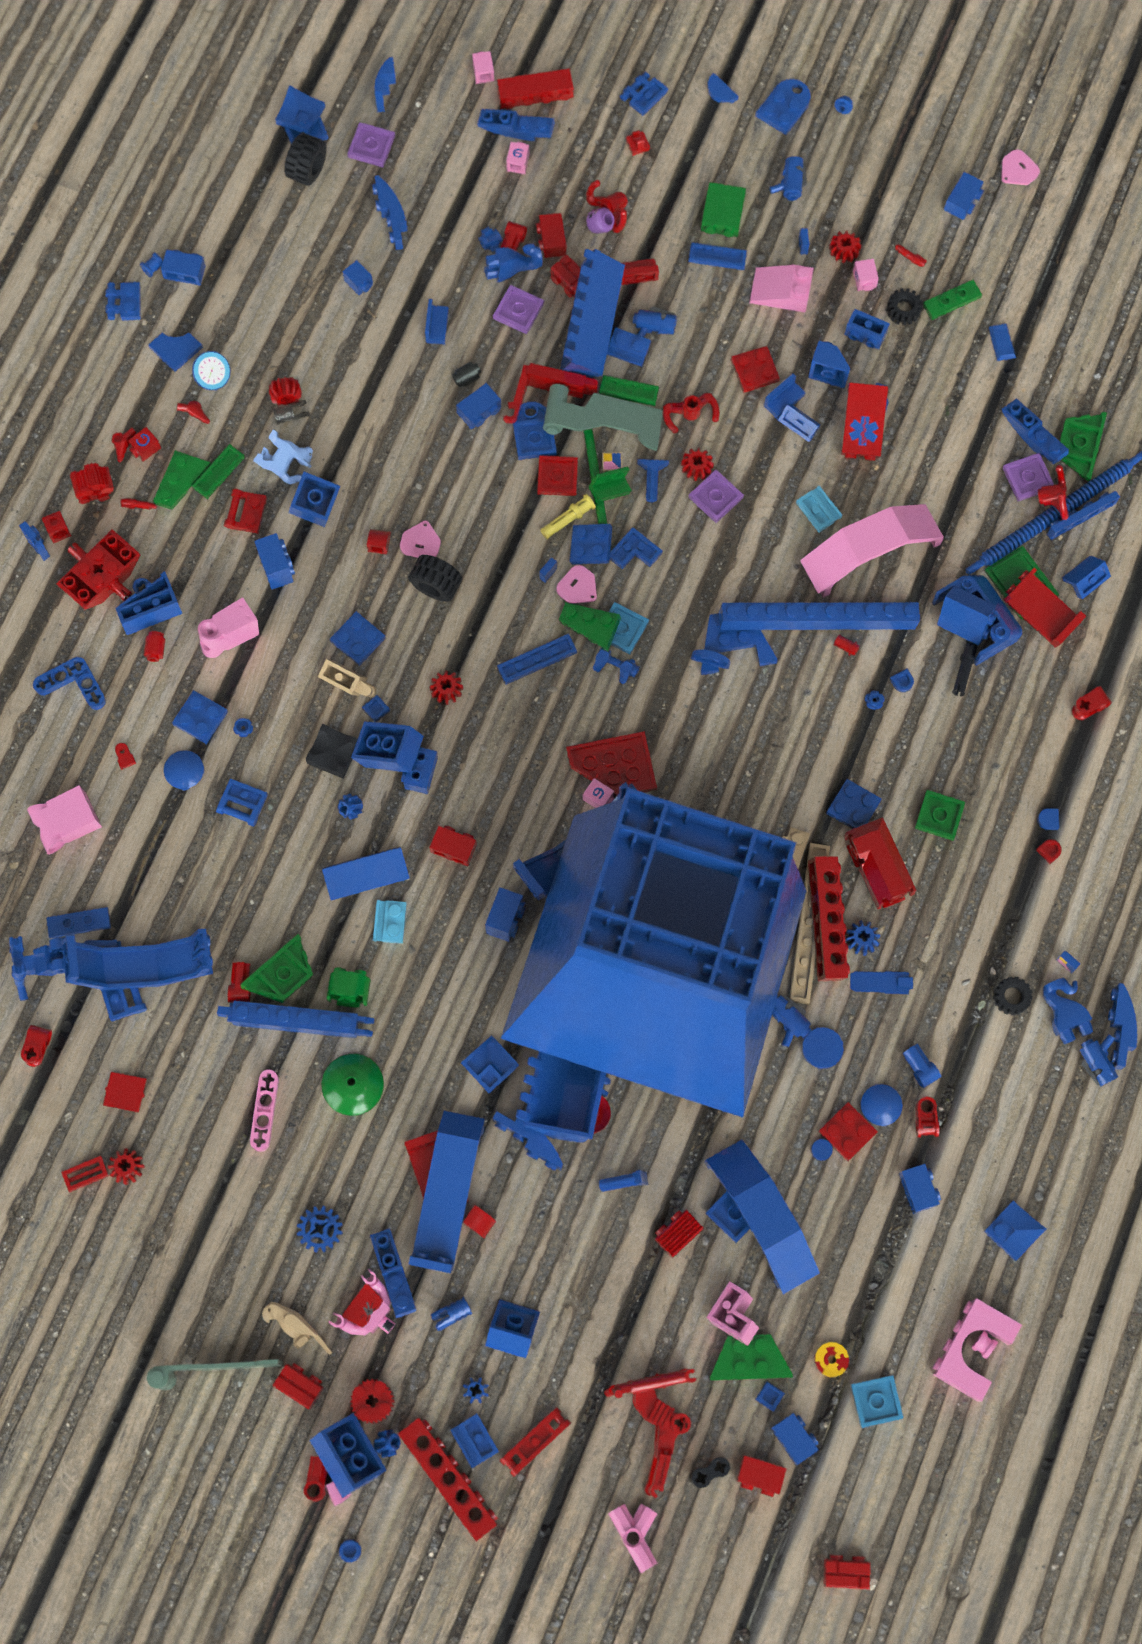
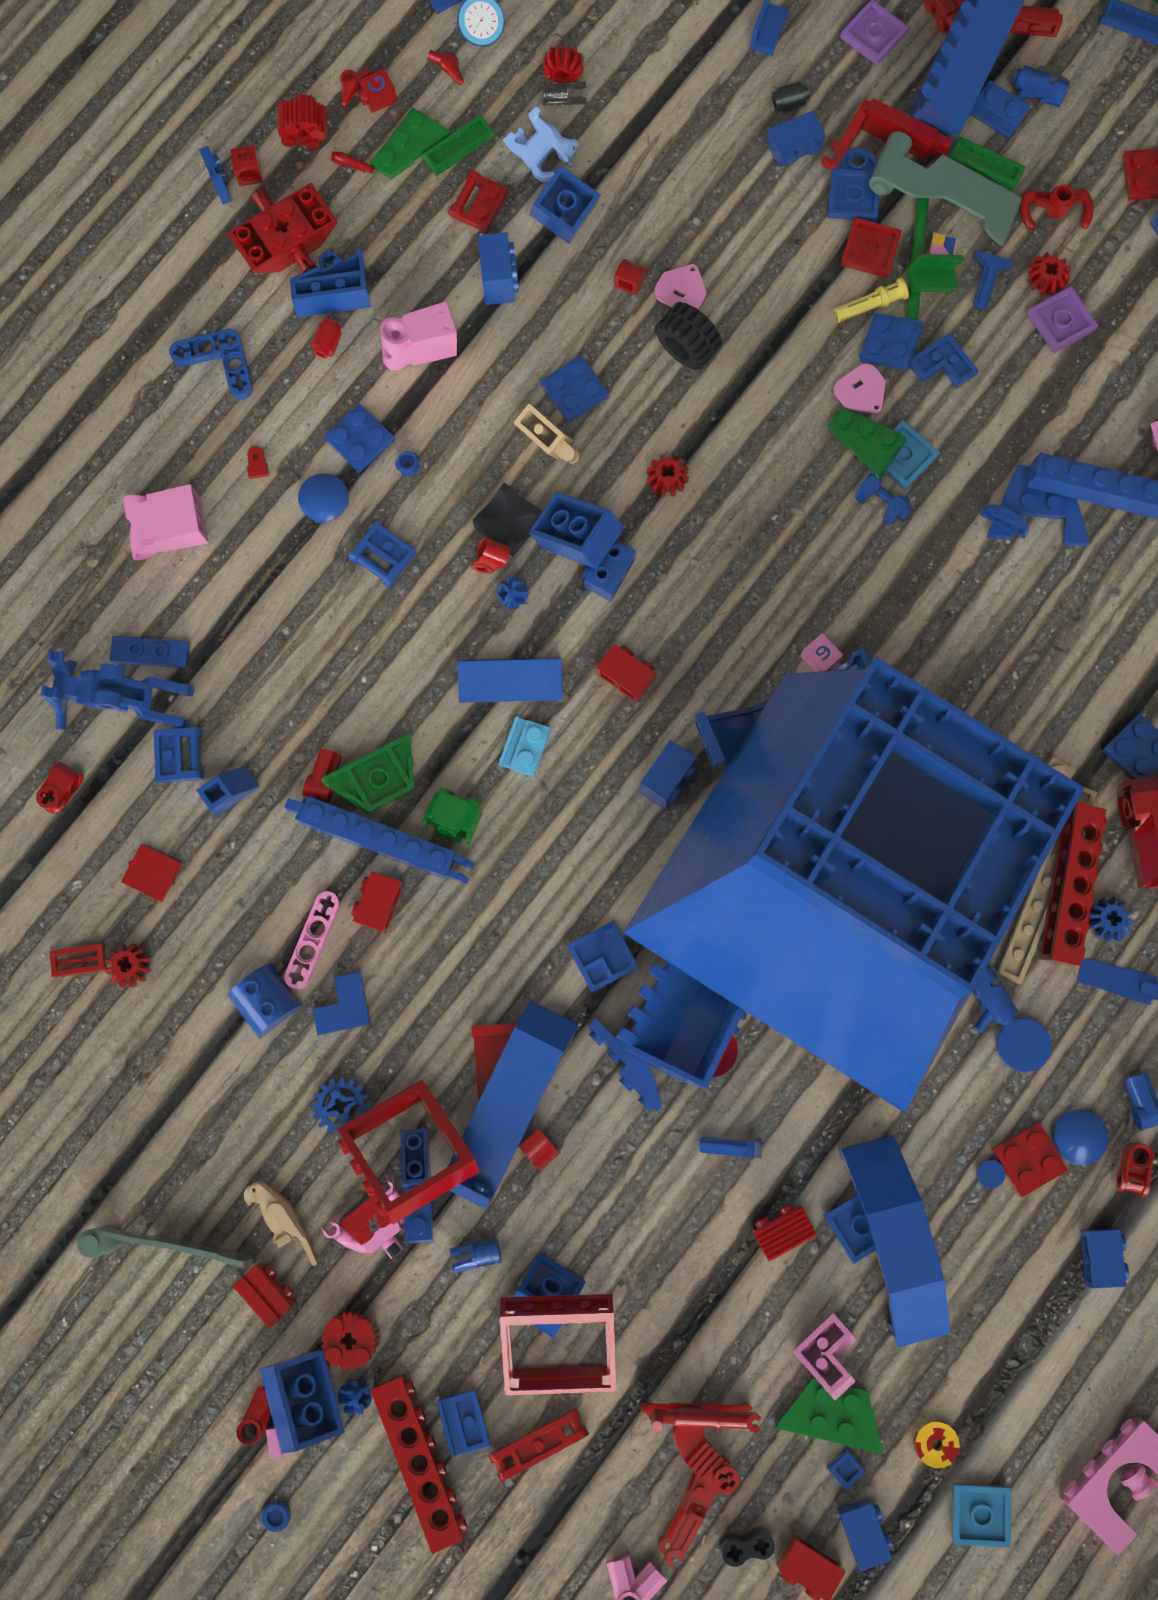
camera: 20 degrees right, 5 degrees up
blue panel [61,929,213,990] -> none
green dish [321,1054,384,1116] -> none
blue tile [362,695,390,722] -> none
blue gear [463,1378,489,1404] -> none
blue plate [497,634,577,685] -> none
blue tile [539,558,557,583] -> none
red wing [566,731,657,797] -> none
none -> blue slope [196,766,260,816]
none -> blue brick [227,964,302,1039]
none -> blue tile [313,972,371,1035]
none -> red window [337,1079,479,1224]
none -> red brick [351,871,403,934]
none -> red piece [471,537,510,574]
none -> red window [500,1294,616,1395]

